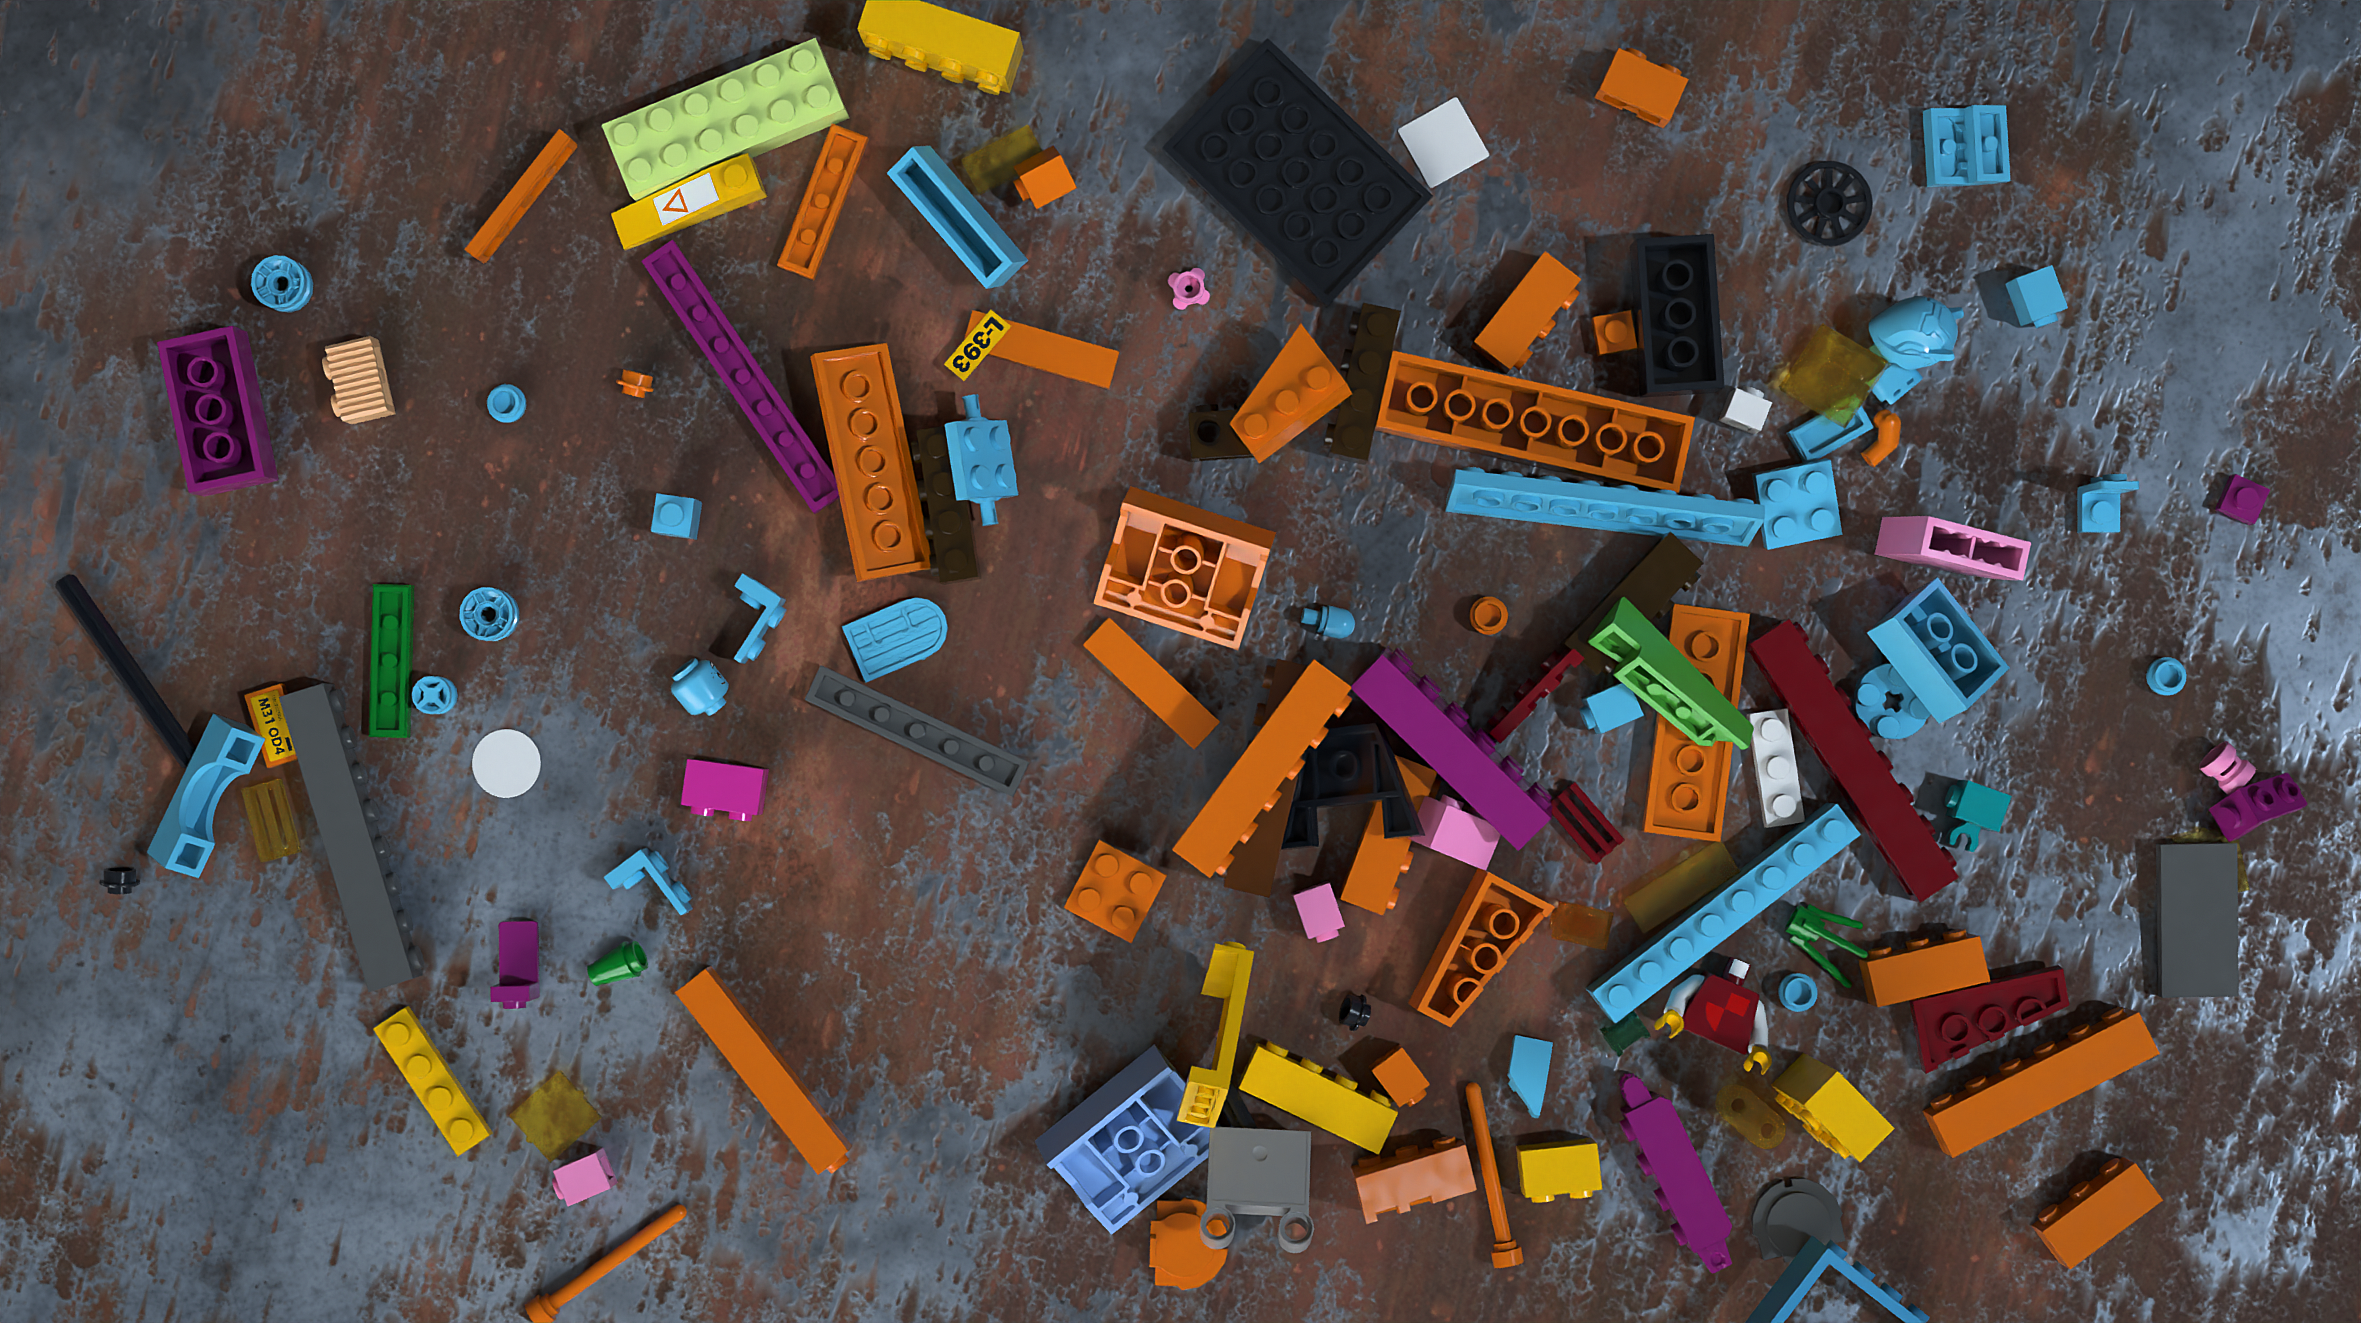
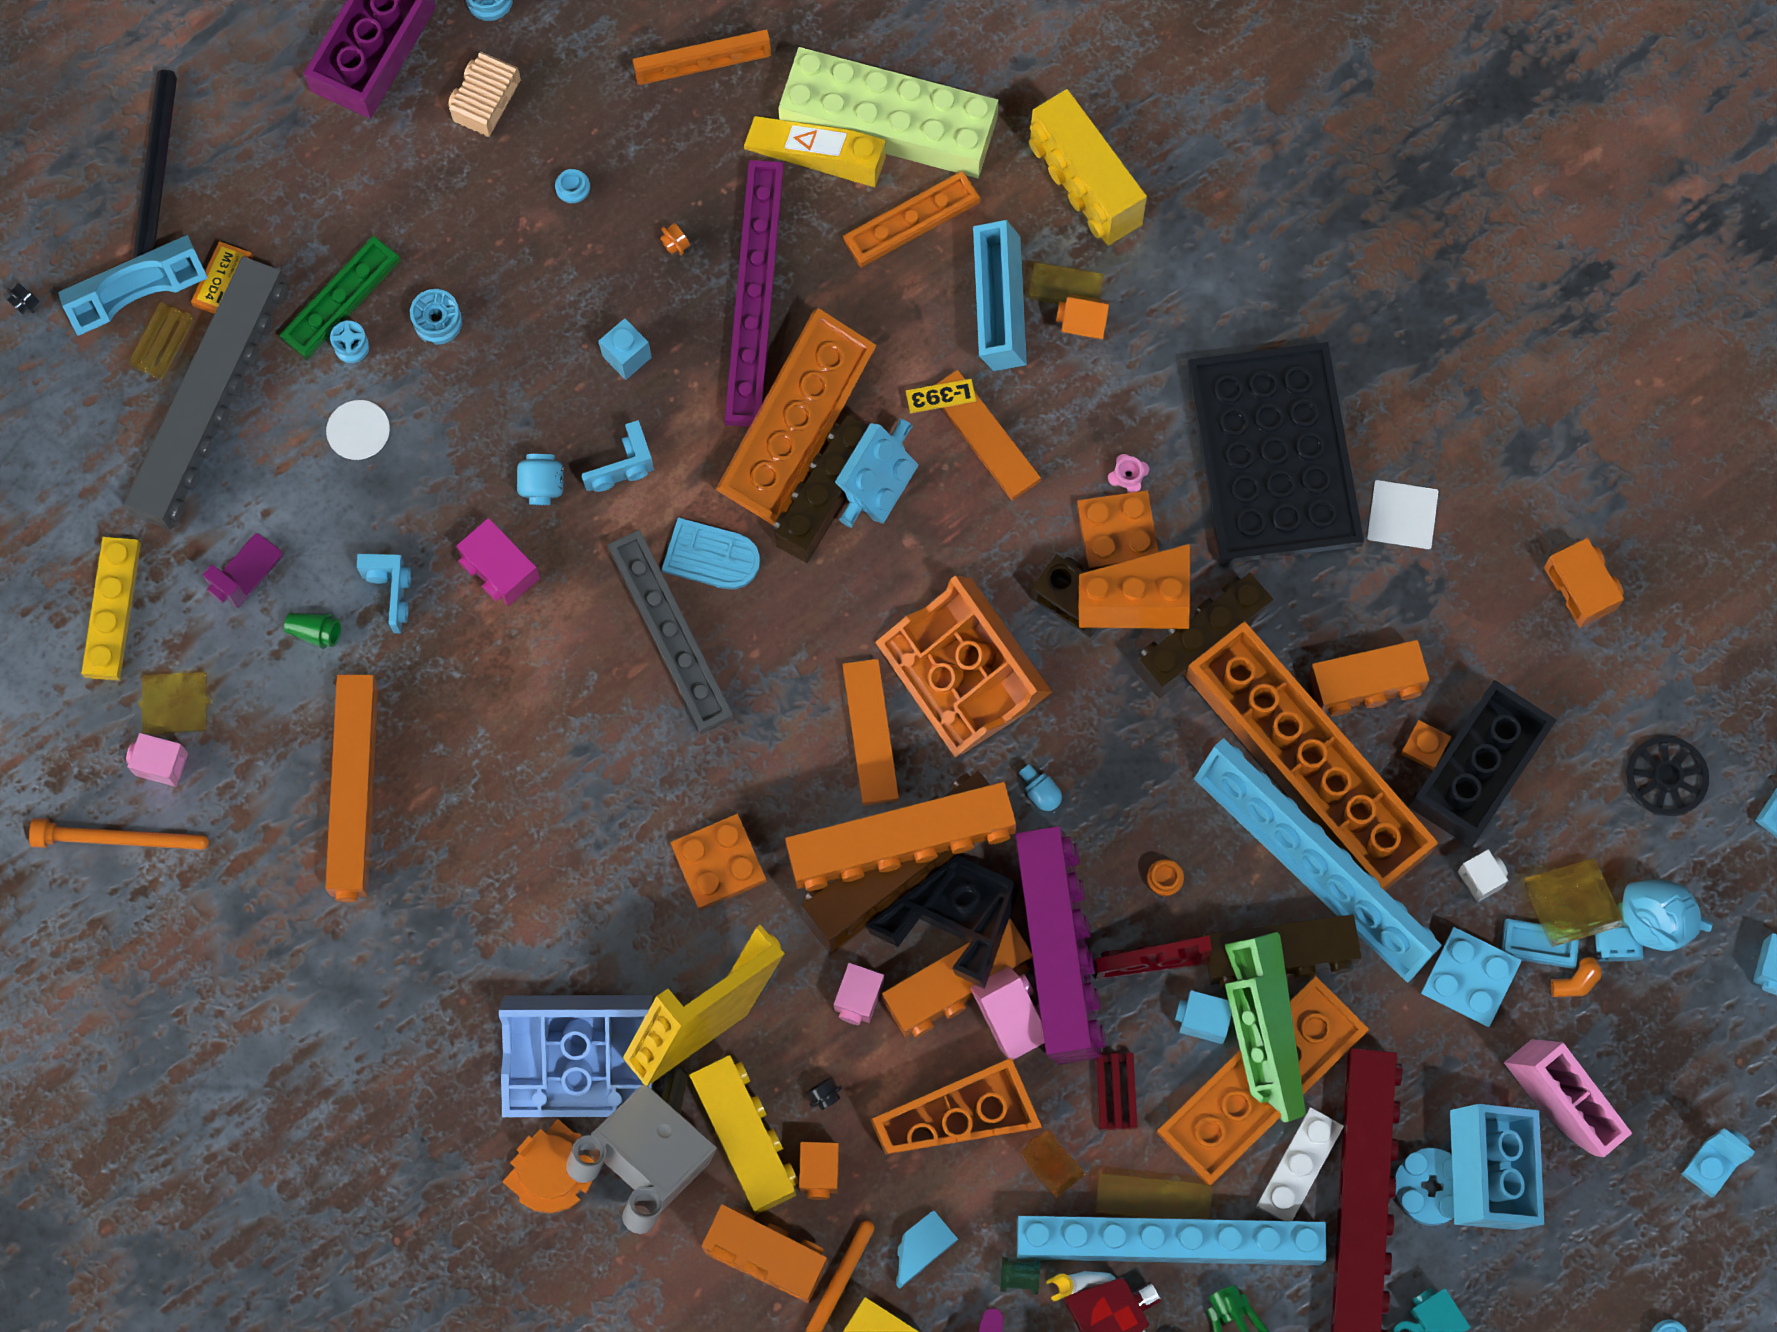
camera: 40 degrees right, 15 degrees down
none -> orange plate [1077,490,1159,572]

